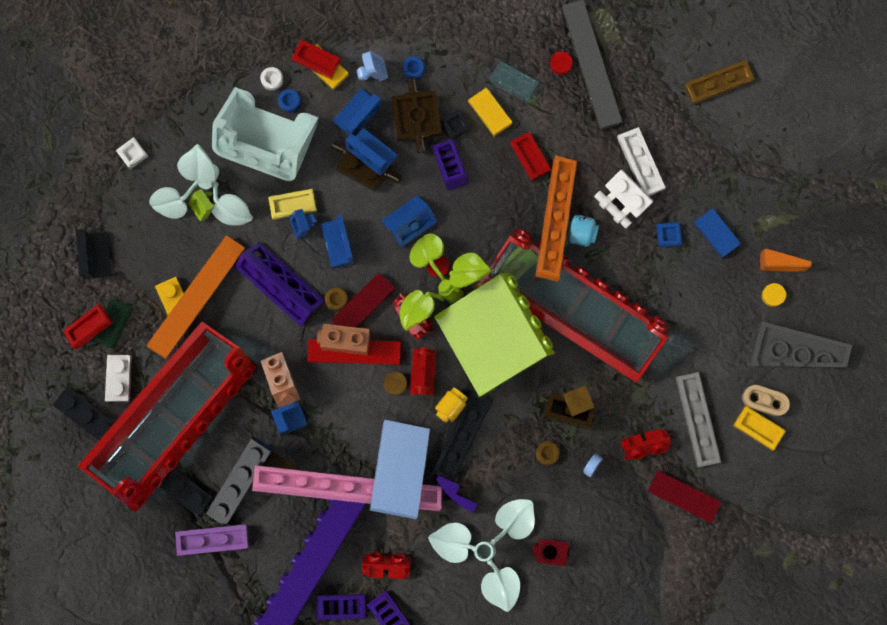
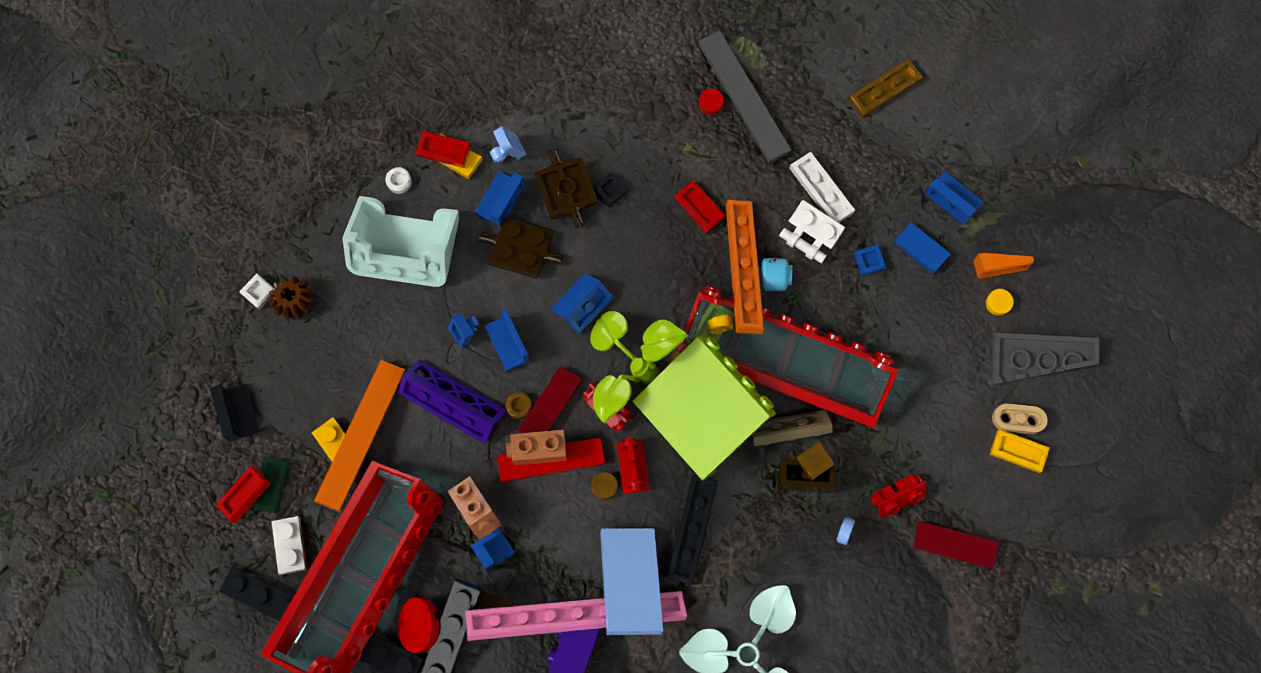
camera: 10 degrees left, 5 degrees down
light aqua plant [149,144,253,225] -> none
lime tile [188,189,216,221] -> none
light yellow tile [268,189,317,220] -> none
blue tile [278,89,301,113] -> none
blue panel [346,129,397,176] -> none
blue tile [402,56,425,80] -> none
red tile [427,255,449,278] -> none
dark purple slope [432,139,468,190] -> none
yellow brick [435,387,468,423] -> none
dark purple slope [437,476,477,513] -> none
yellow tile [468,88,512,137] -> none
clear light blue tile [489,61,539,103] -> none
dark red brick [532,539,569,567] -> none
pearl gold tile [536,441,560,465] -> none
light grey tile [676,372,721,468] -> none
none -> reddish brown gear [269,276,313,320]
none -> red tile [398,597,440,653]
none -> yellow tile [707,315,734,334]
none -> dark tan plate [751,410,832,446]
none -> blue panel [925,172,984,225]

